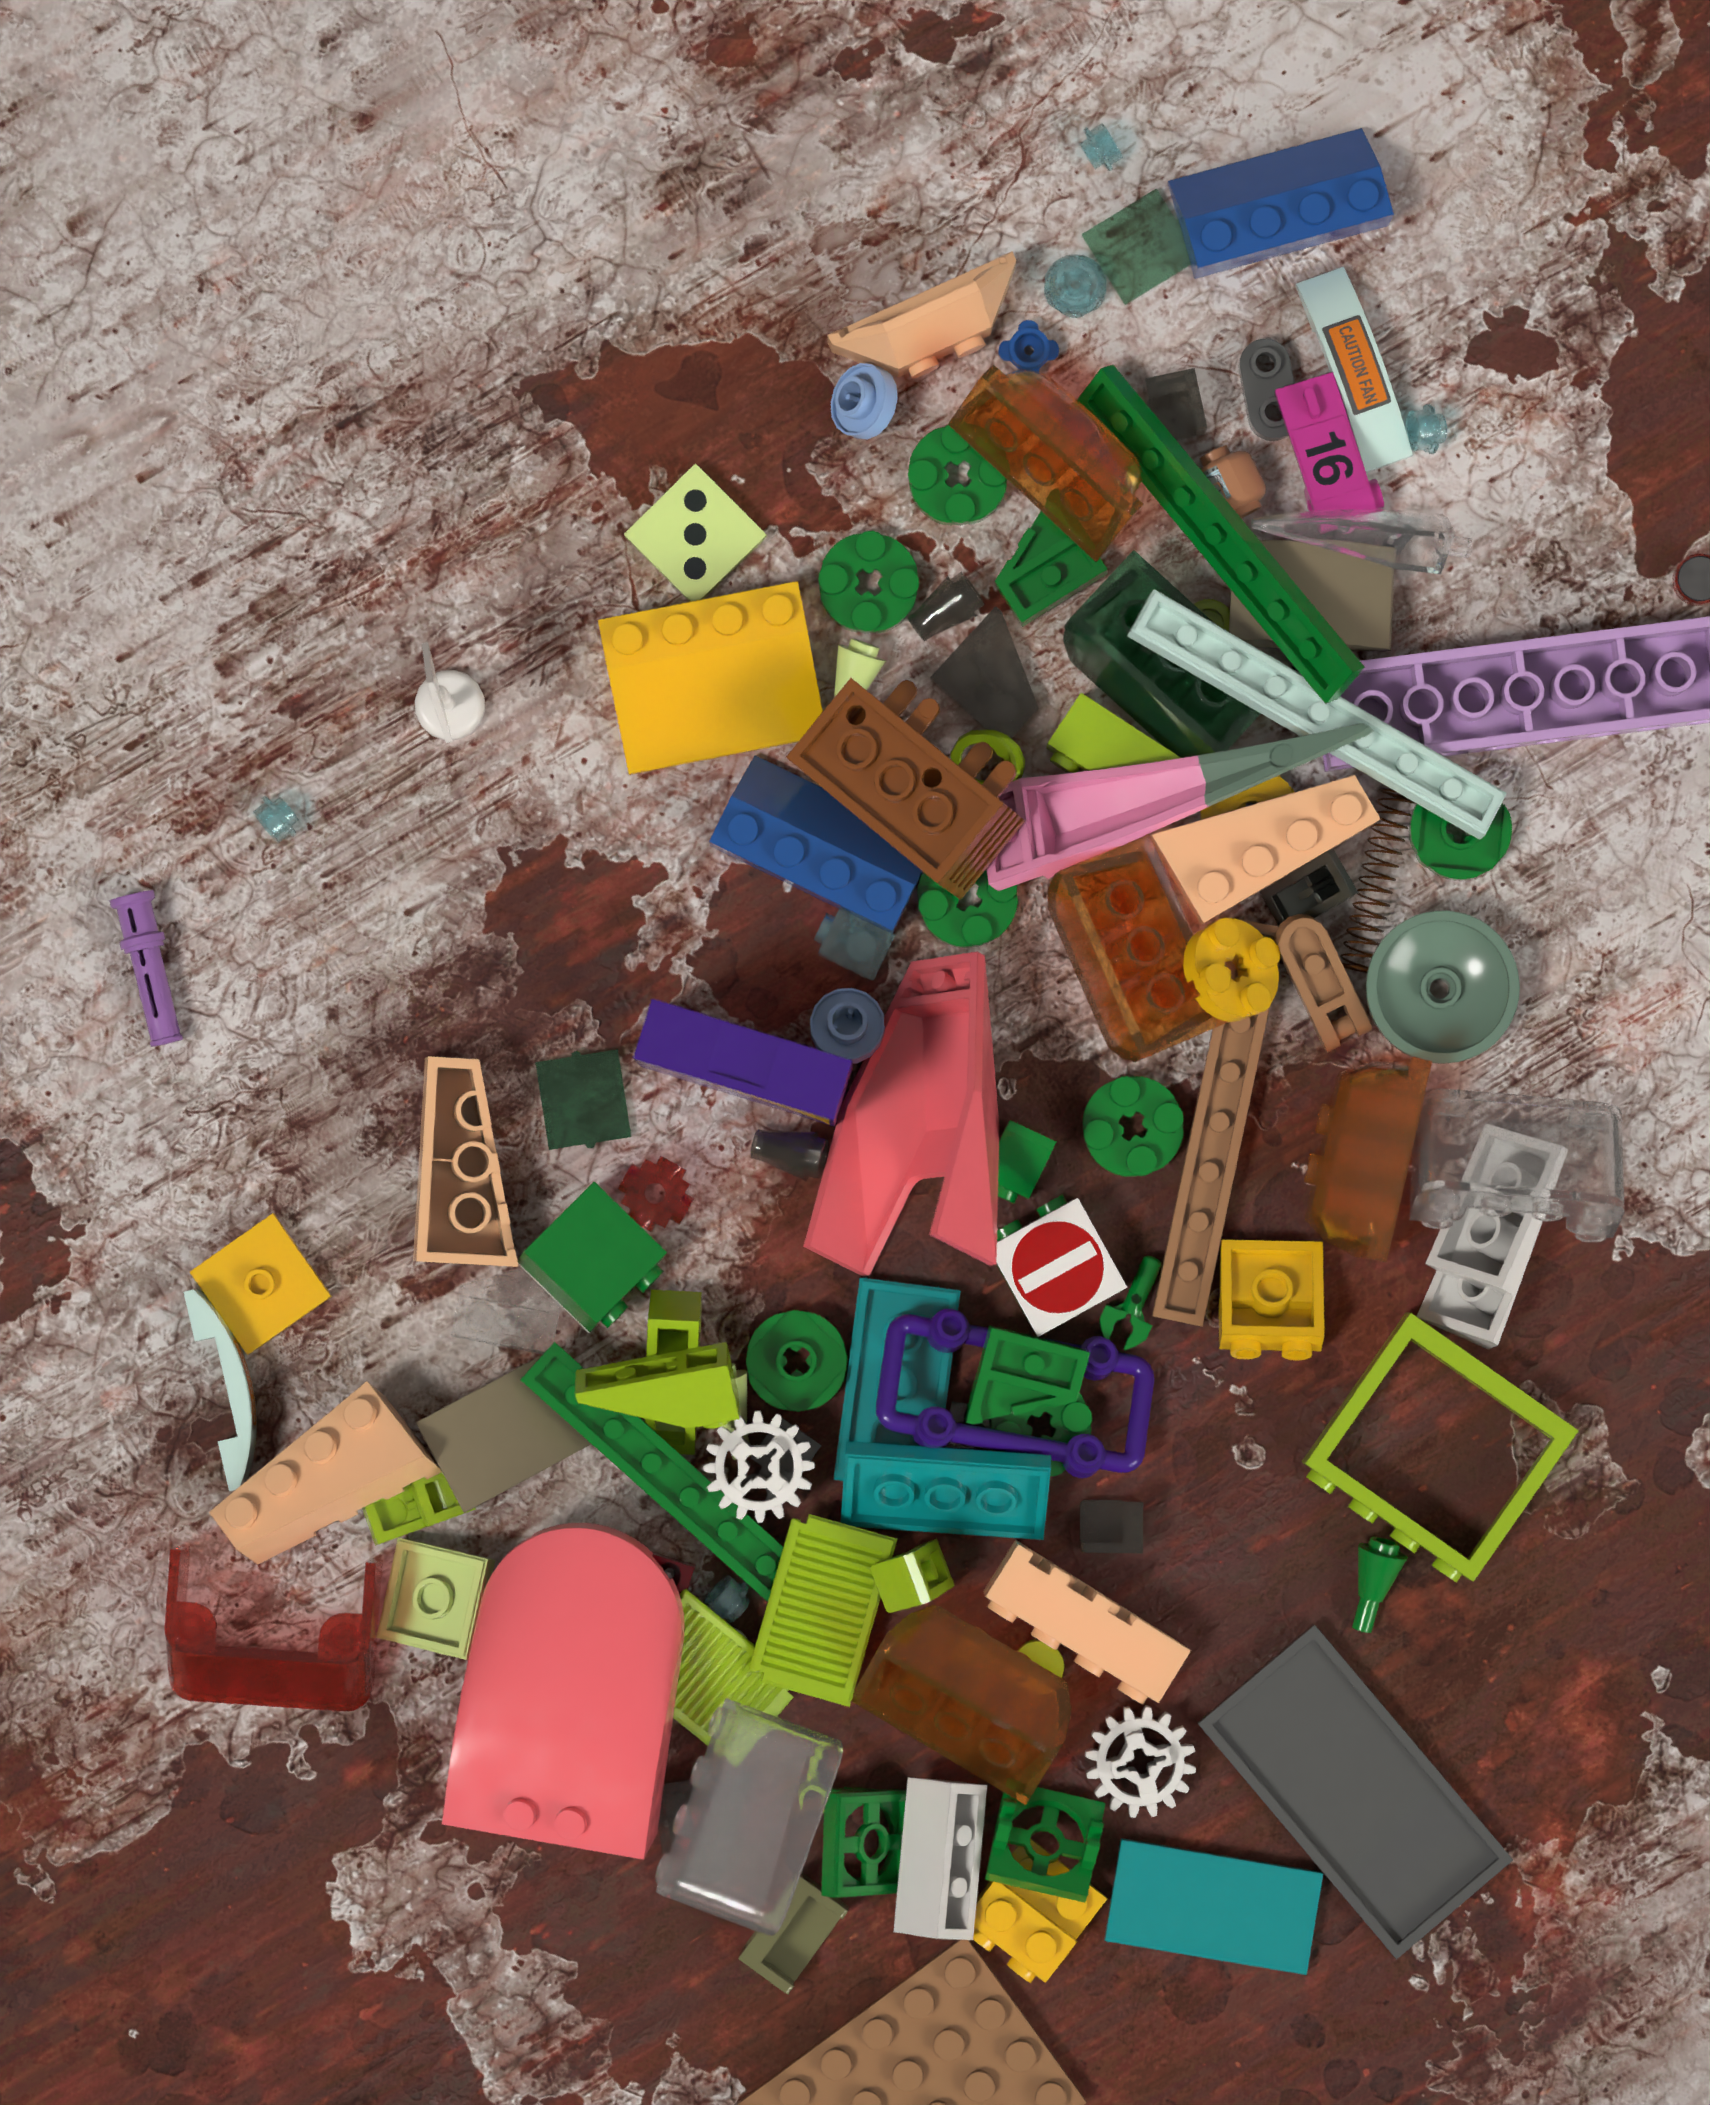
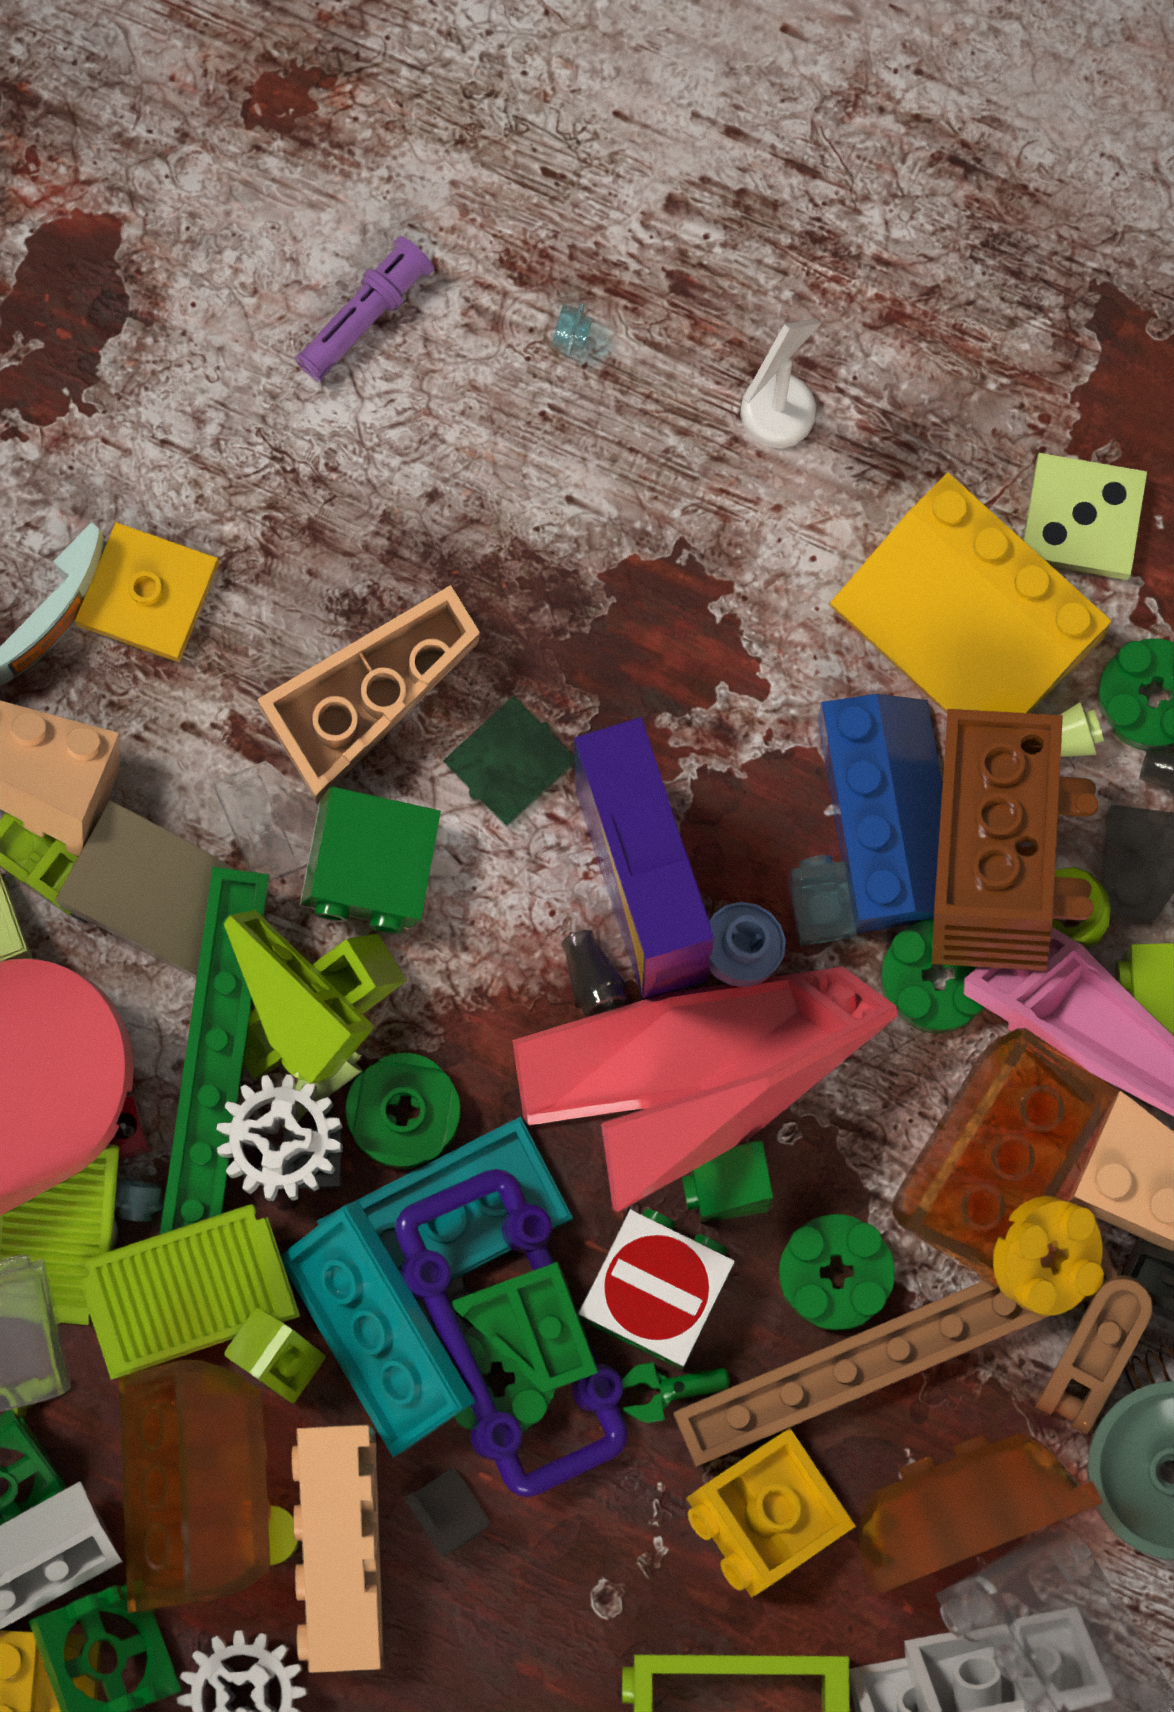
camera: 55 degrees right, 10 degrees down
clear red brick [618,1155,695,1232] -> none

